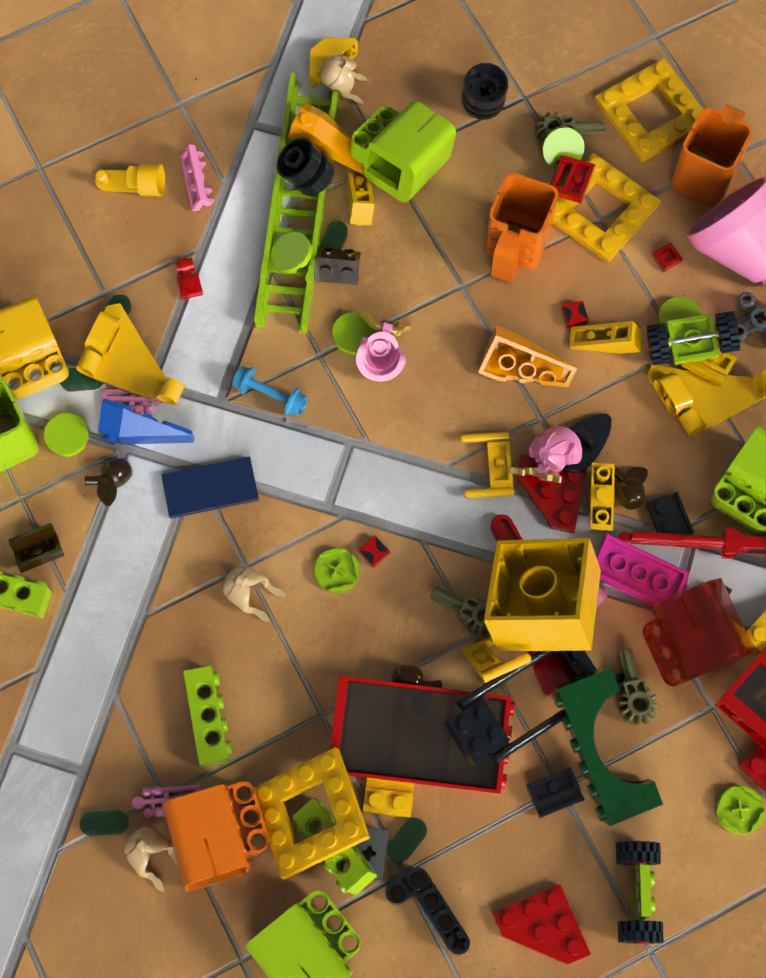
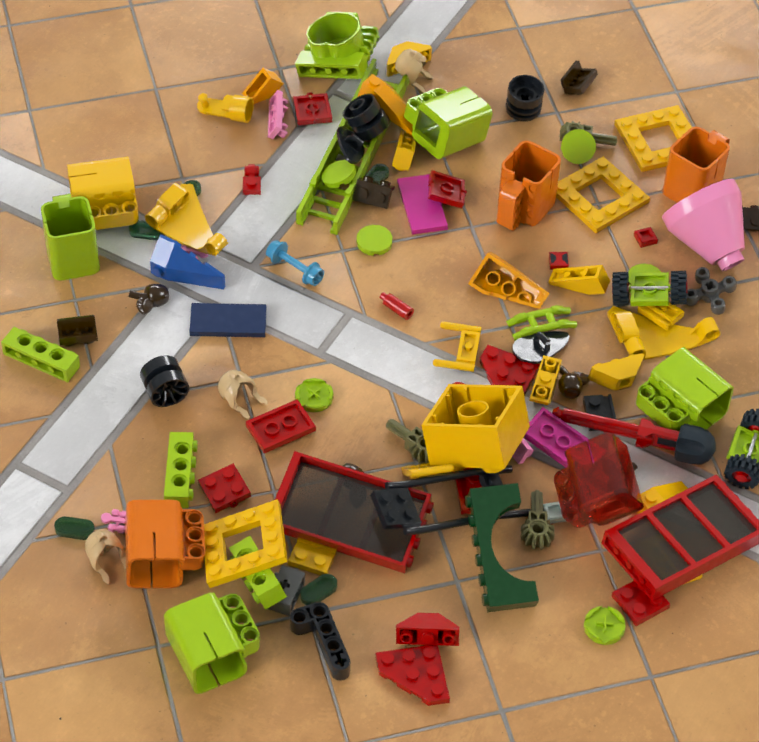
camera: 10 degrees right, 20 degrees down
lime tile [44,413,90,457] -> none
bright pink helmet [356,310,412,382] -> none
red tile [358,535,390,568] -> none
bright pink helmet [508,426,582,483] -> none
black plate [526,767,585,819] -> none
red plate [550,155,595,204] -> none
black plate [616,841,664,944] -> none
none -> black wheel [140,355,190,407]
none -> red plate [198,463,251,513]
none -> light orange slope [242,68,284,104]
none -> red plate [246,399,316,454]
none -> red plate [293,92,332,126]
none -> lime hose [295,12,380,79]
none -> black shield [336,126,365,164]
none -> red cylinder [379,292,414,320]
none -> red slope [396,612,460,646]
none -> dark pink tile [397,174,448,235]
none -> red plate [428,170,467,209]
none -> lime piece [506,305,577,341]
none -> light aqua tile [543,501,567,524]
none -> dark brown bracket [561,61,598,95]
none -> yellow slope [588,353,644,391]

